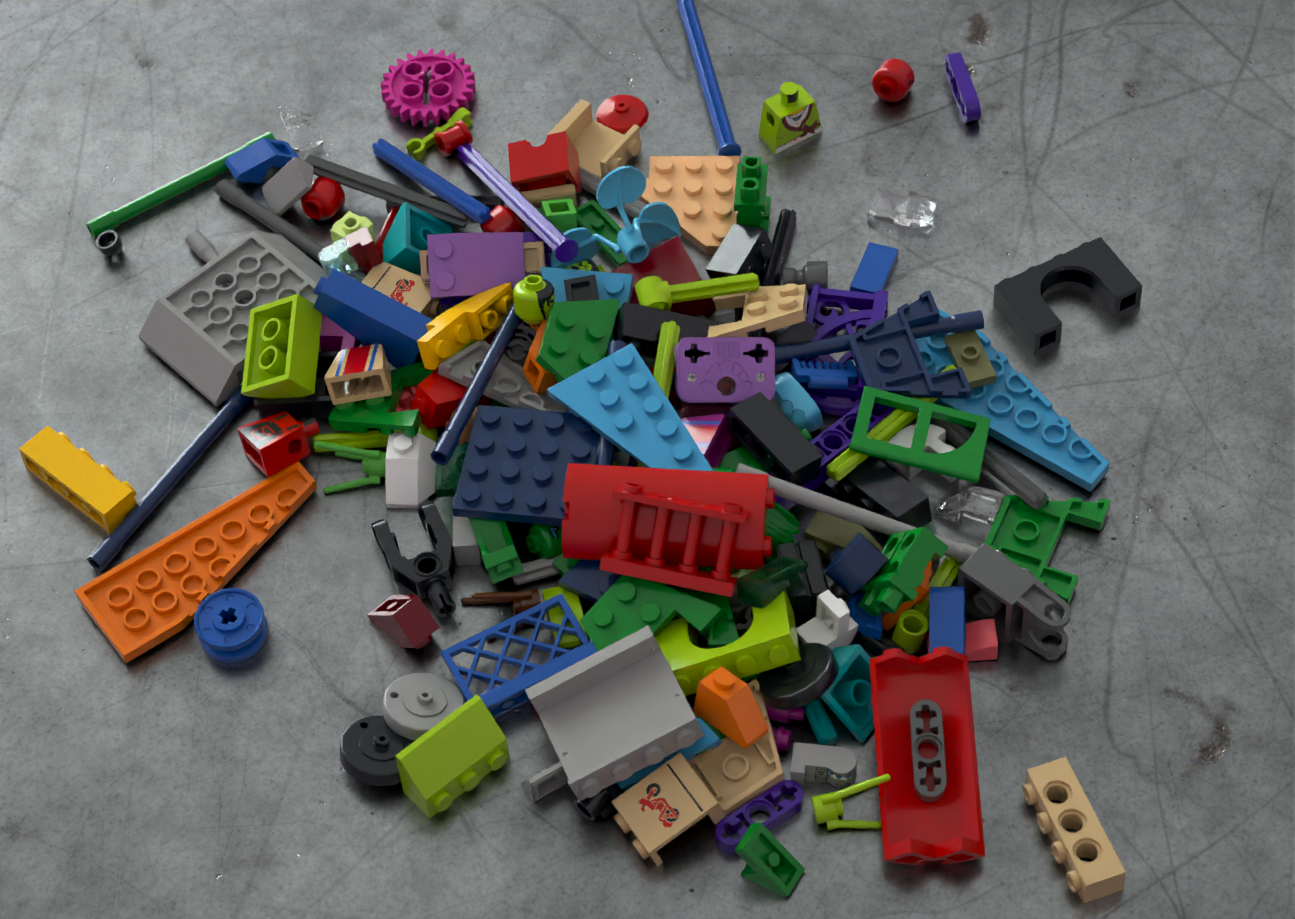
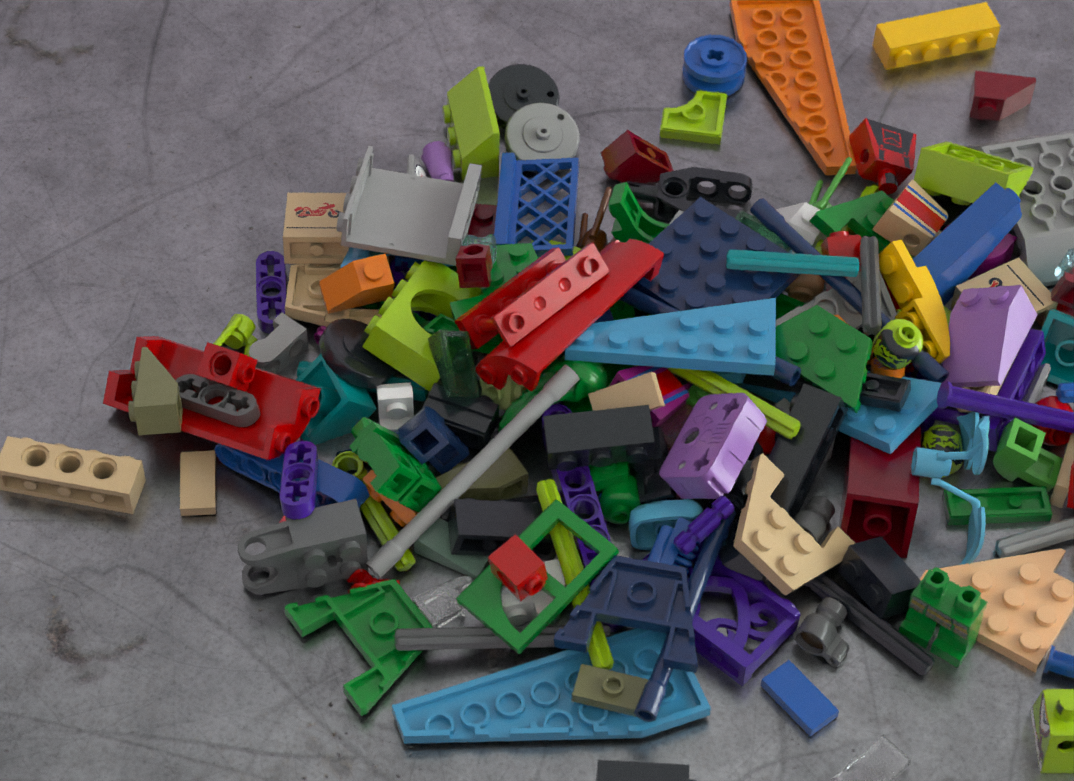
camera: 115 degrees right, 0 degrees up
dark blue piece [87,383,253,571] -> none
lime axle [635,273,759,311] -> none
green slope [734,822,805,897] -> none
none -> olive slope [128,347,183,435]
none -> tan tile [180,450,216,516]
none -> red brick [196,342,258,392]
none -> dark purple beam [280,441,319,519]
none -> medium lavender cone [421,141,454,182]
none -> dark red leg [455,234,497,288]
none -> red brick [488,534,548,602]
none -> tan tile [588,372,665,411]
none -> lime tile [660,90,727,145]
none -> dark purple axle [673,495,734,555]
none -> teal axle [726,249,859,277]
none -> dark grey axle [860,236,882,336]
none -> dark red slope [969,71,1036,121]

